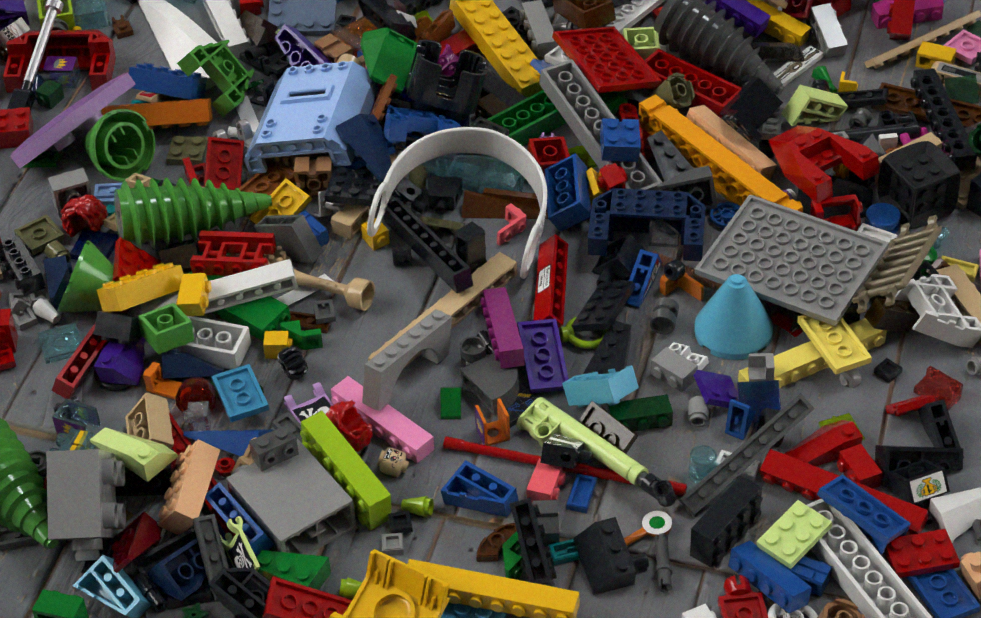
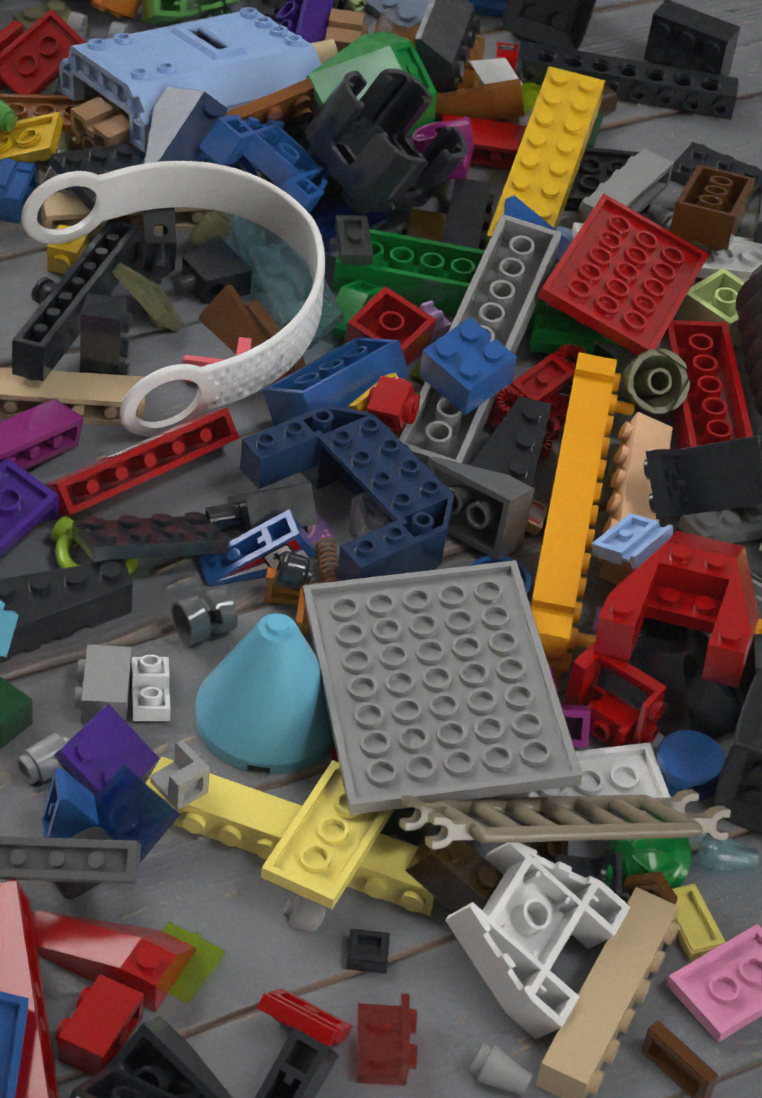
camera: 40 degrees right, 0 degrees up
none -> light blue plate [592,513,673,569]

